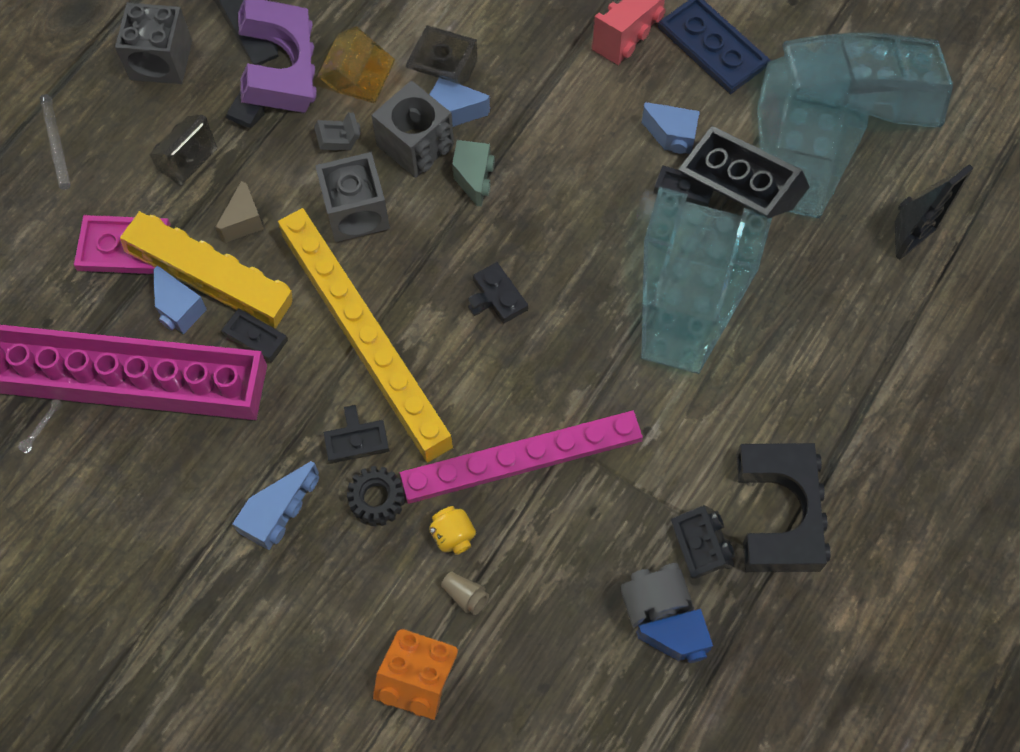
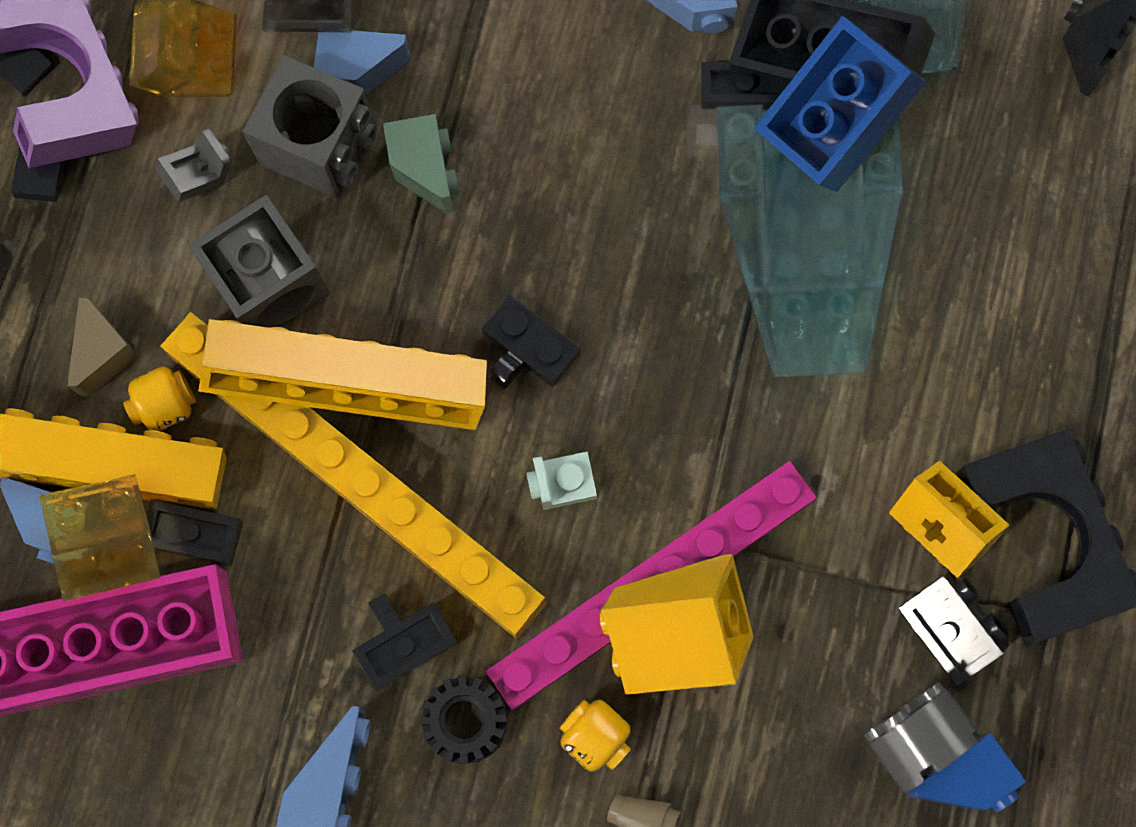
camera: 15 degrees left, 10 degrees up
none -> clear yellow slope [39,474,160,601]
none -> yellow head [123,366,196,432]
none -> yellow brick [199,319,487,430]
none -> light aqua bracket [526,452,597,510]
none -> yellow slope [600,554,754,694]
none -> blue brick [754,16,927,192]
none -> yellow brick [889,460,1009,578]

